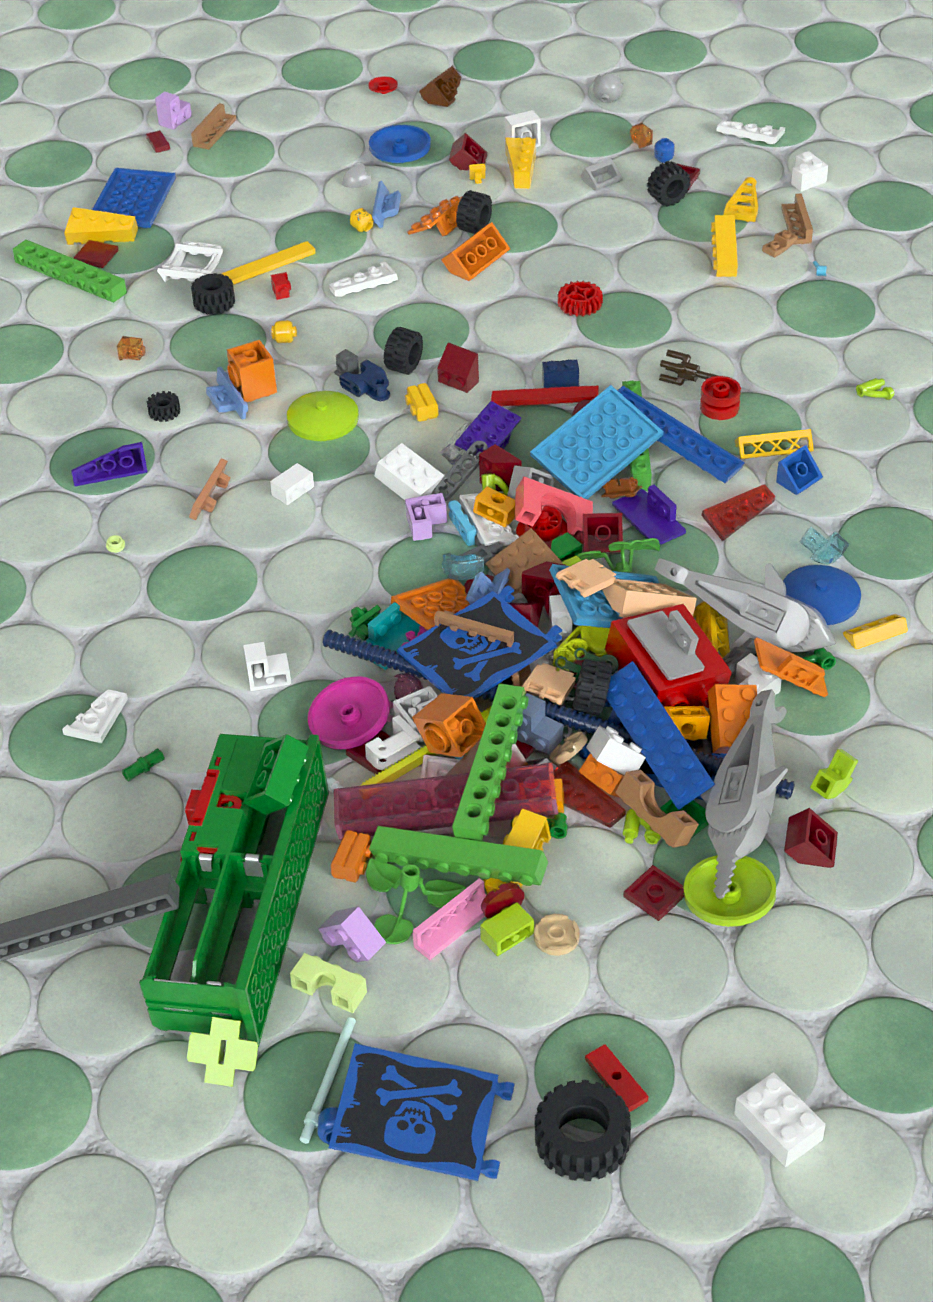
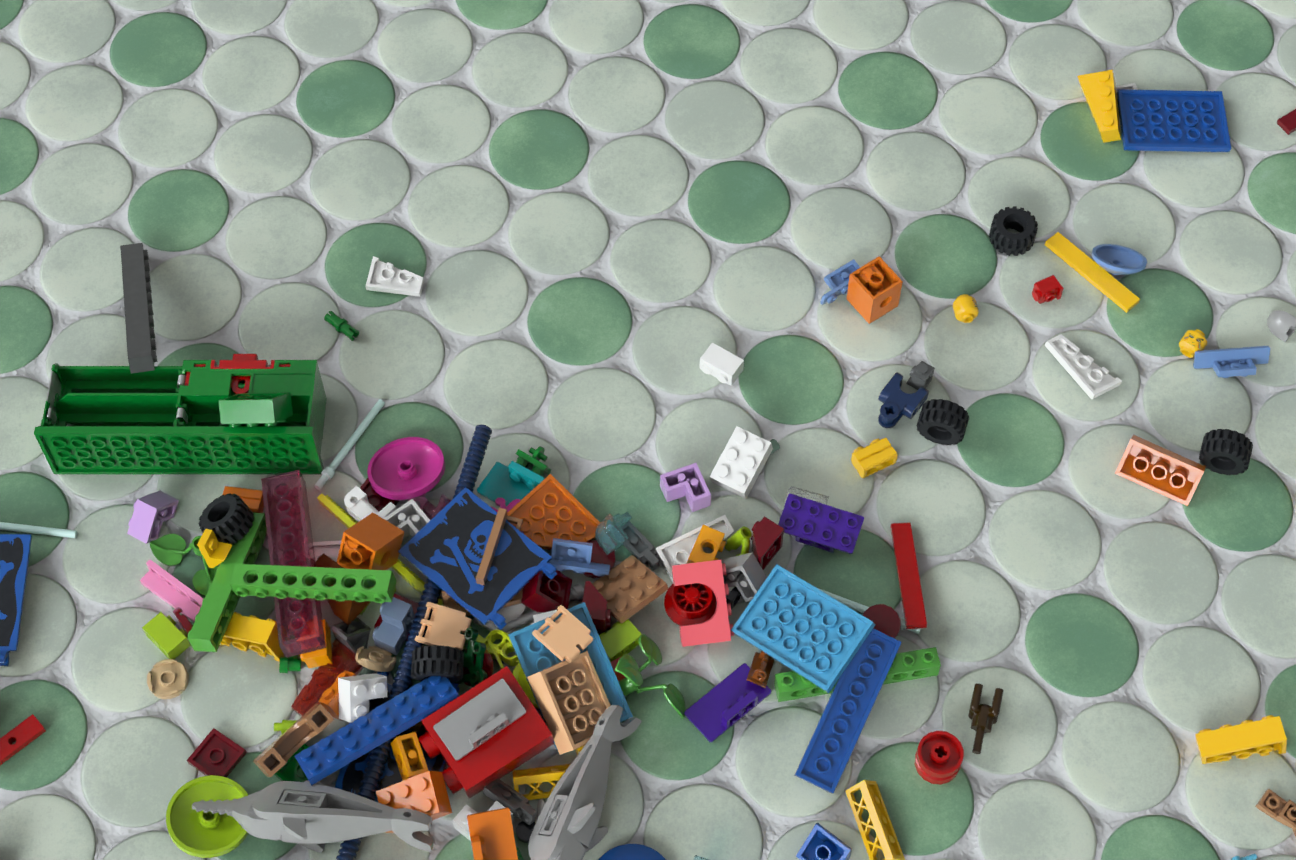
camera: 80 degrees right, 15 degrees up
bright green brick [13,239,127,303] -> none
dark purple wedge [71,442,148,487] -> none
dark red tile [73,240,119,268] -> none
yellowish green plate [106,535,125,553] -> none
clear orange brick [117,336,146,361] -> none
black tyre [147,391,180,422] -> none
white wedge [158,241,223,282] -> none
piece [187,1017,258,1087] -> none
nougat hinge [189,458,231,520] -> none
white brick [243,642,291,691] -> none
lime dish [287,391,359,441] -> none
yellowish green arch [290,953,367,1013] -> none
orange bracket [407,195,462,237] -> none
dark grey beam [435,441,488,501] -> none
dark red slope [437,342,479,393] -> none
medium azure hinge [448,500,477,546] -> none
dark blue brick [542,359,579,388] -> none
green slope [551,532,582,562] -> none
red gear [557,280,603,317] -> none
dark red slope [582,513,623,554] -> none
clear red wing [701,484,775,541] -> none
none -> yellow slope [197,529,232,568]
none -> black tyre [199,493,254,544]
none -> medium blue dish [1091,244,1147,275]

